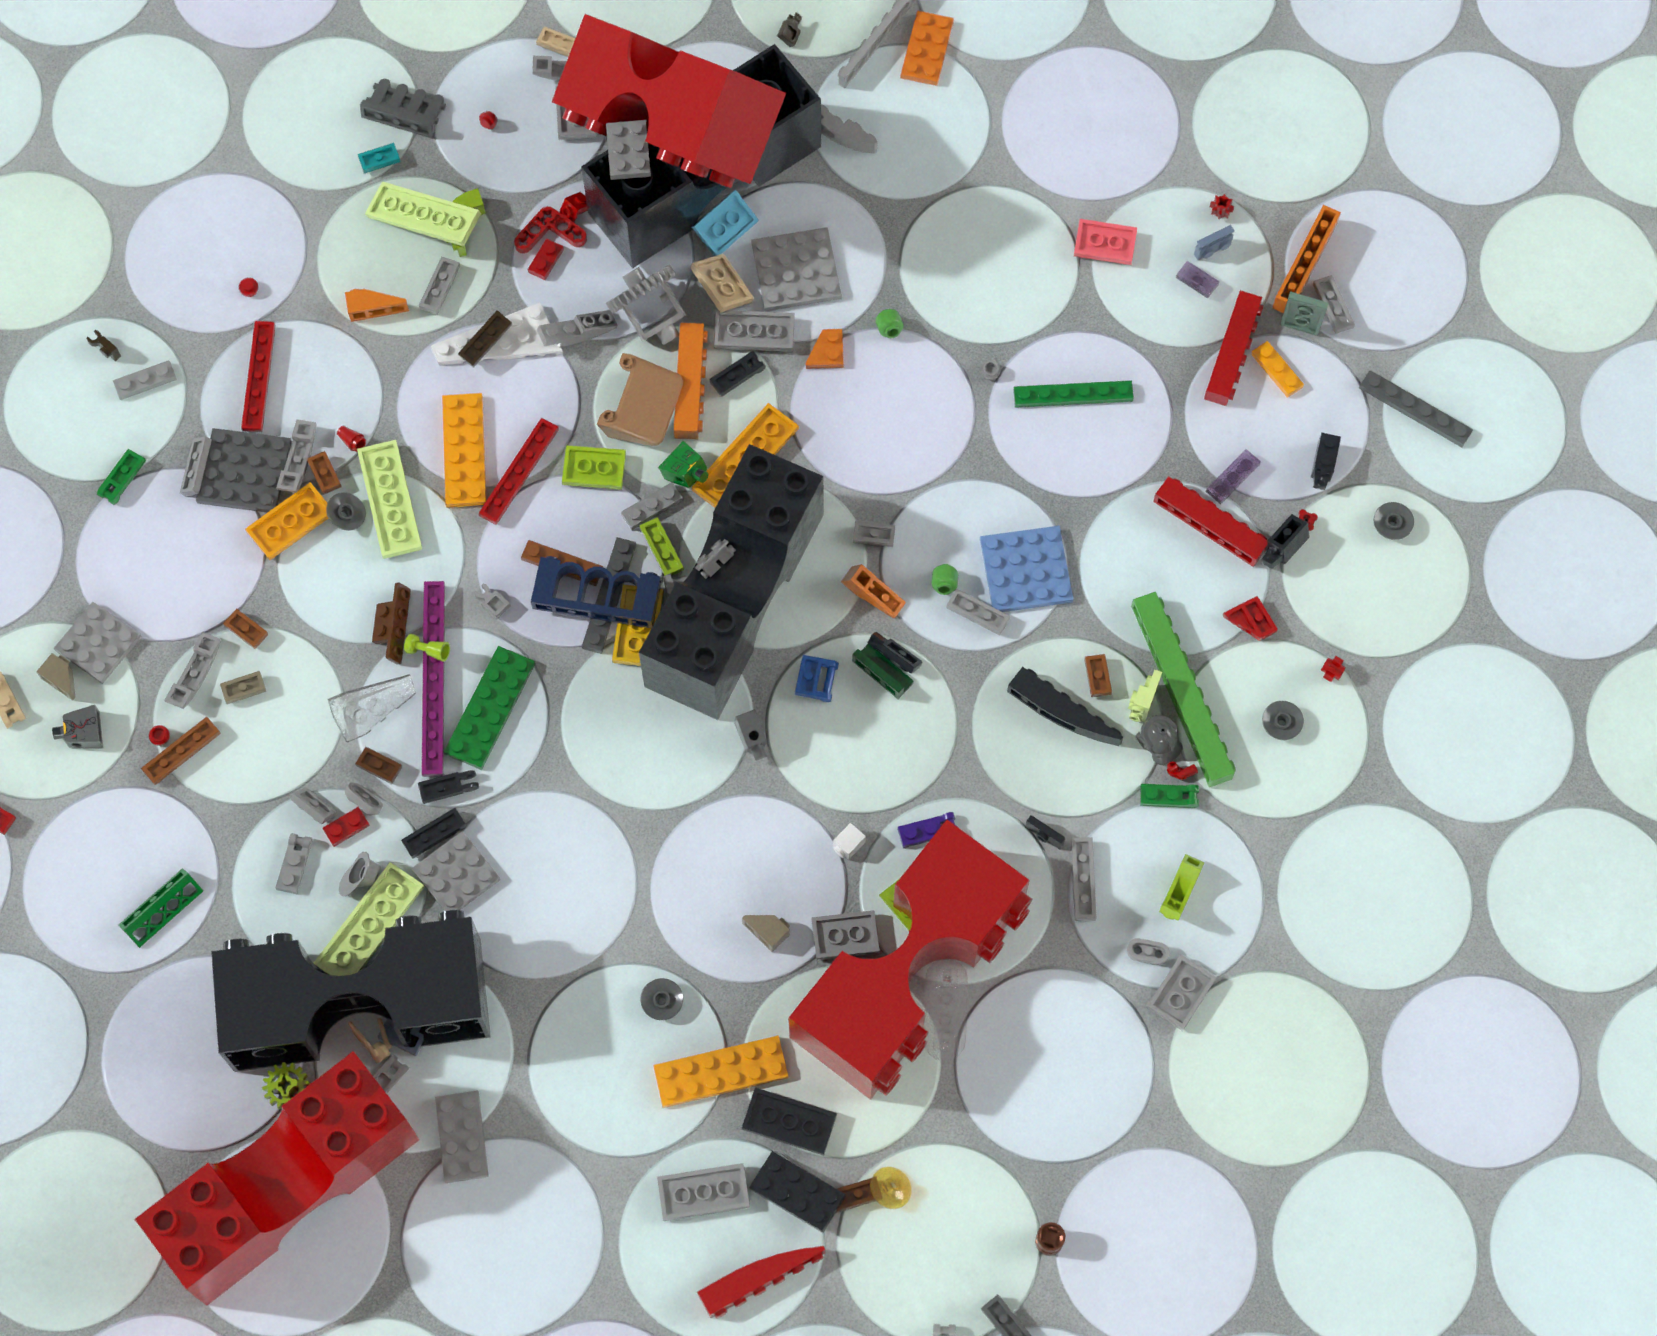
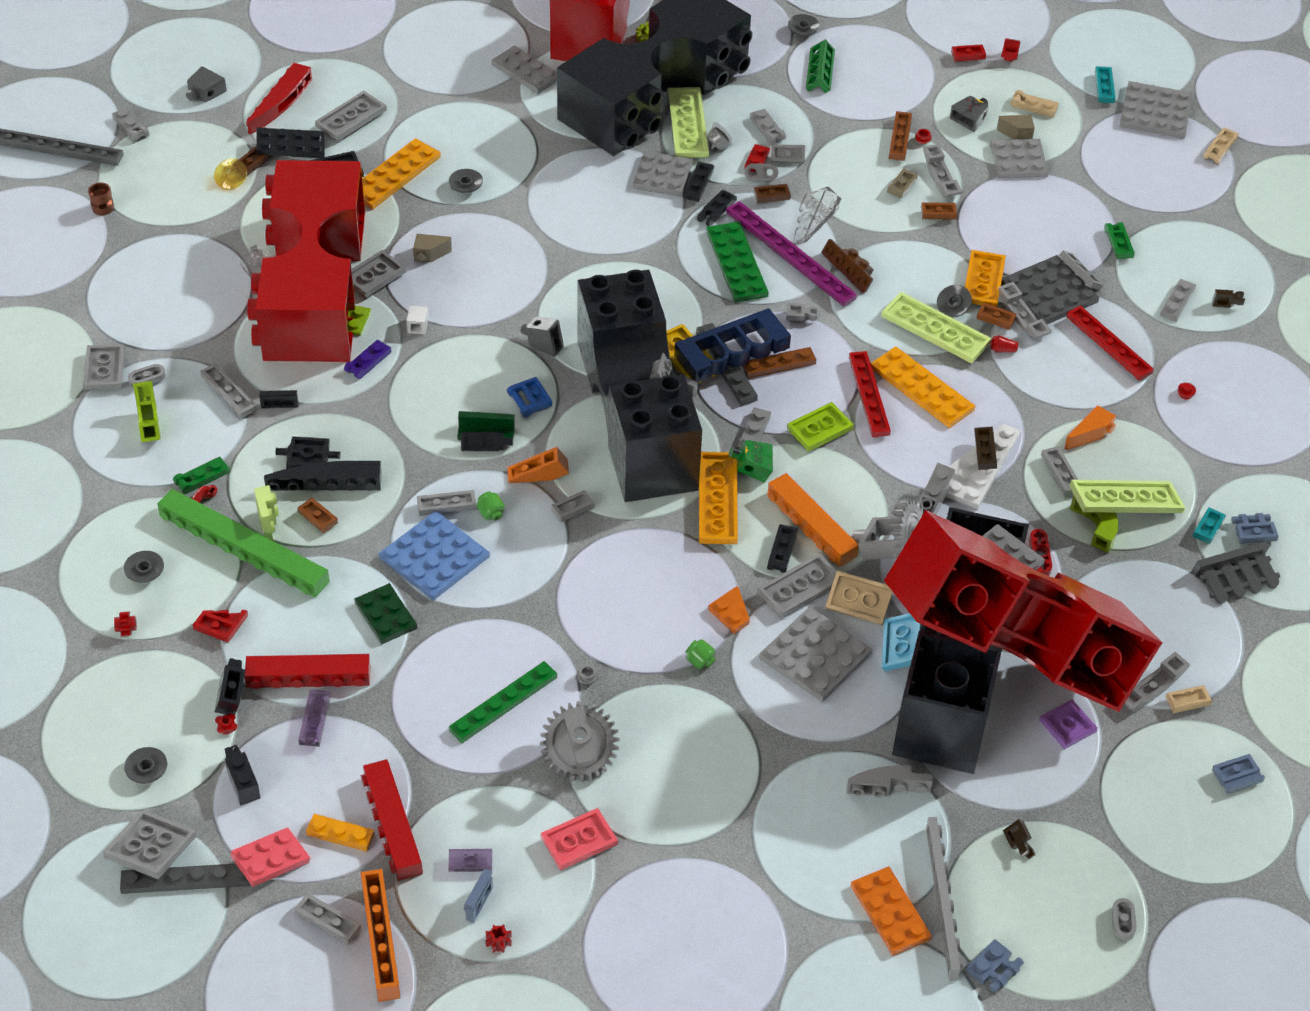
camera: 140 degrees right, 20 degrees down
lime piece [404,634,450,662] -> none
red plate [479,111,498,130] -> none
medium nougat windscreen [597,353,683,446] -> none
lime plate [639,517,684,576] -> none
dark grey helmet [1136,715,1183,765] -> none
sand green tile [1280,292,1329,336] -> none
none -> light grey plate [103,810,197,879]
none -> coral plate [231,827,310,887]
none -> black plate [275,436,341,469]
none -> dark green plate [354,583,417,645]
none -> light grey piece [540,701,620,782]
none -> dark grey dish [788,14,820,36]
none -> sand blue plate [1231,513,1279,544]

